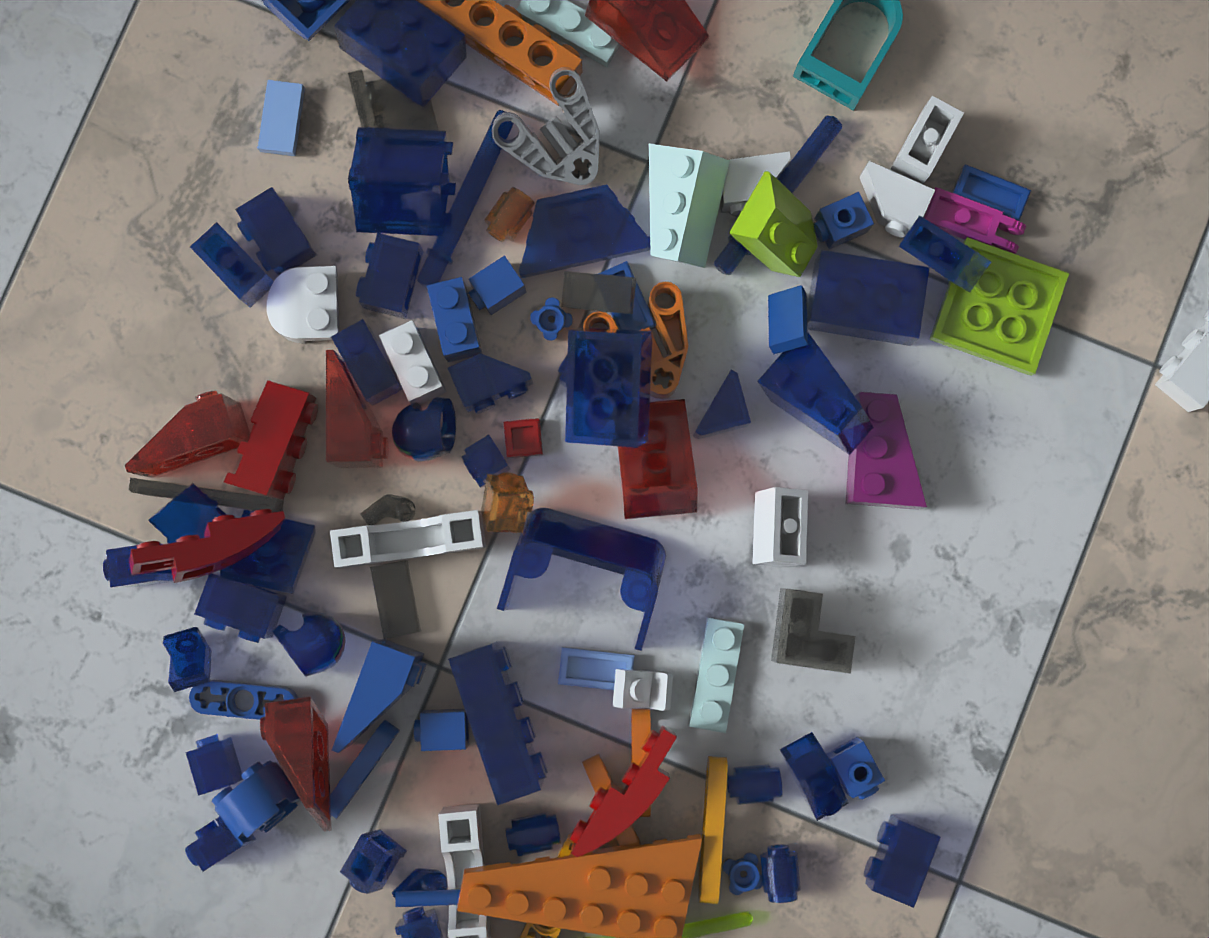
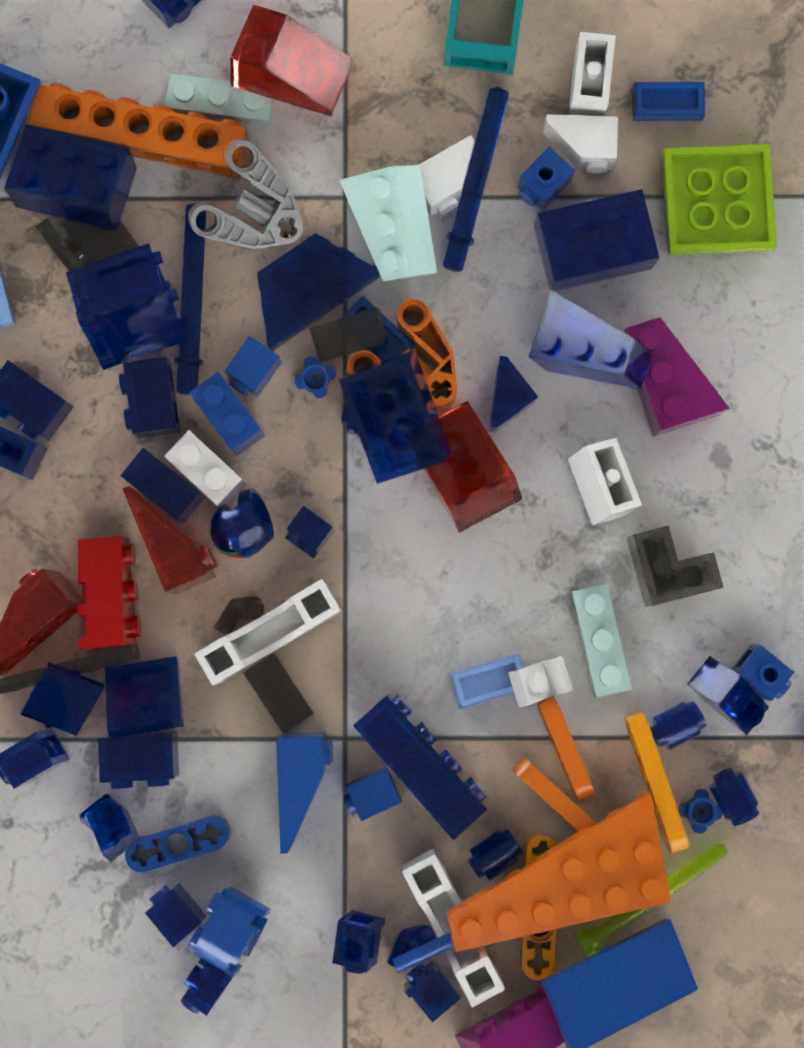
camera: 20 degrees left, 0 degrees up
red slope [129,509,285,583] -> none
clear red slope [260,696,332,832] -> none
white slope [267,266,340,344] -> none
clear blue helmet [272,612,346,677] -> none
blue beam [322,720,400,819] -> none
clear blue slope [447,353,533,414] -> none
clear orange brick [481,472,534,533] -> none
clear orange brick [484,187,535,243] -> none
clear blue windscreen [497,507,666,651] -> none
red tile [503,418,543,458] -> none
red slope [569,725,677,857] -> none
lime slope [729,171,818,277] -> none
blue tile [768,285,808,355] -> none
clear blue brick [899,215,991,292] -> none
dark pink hinge [921,187,1026,254] -> none

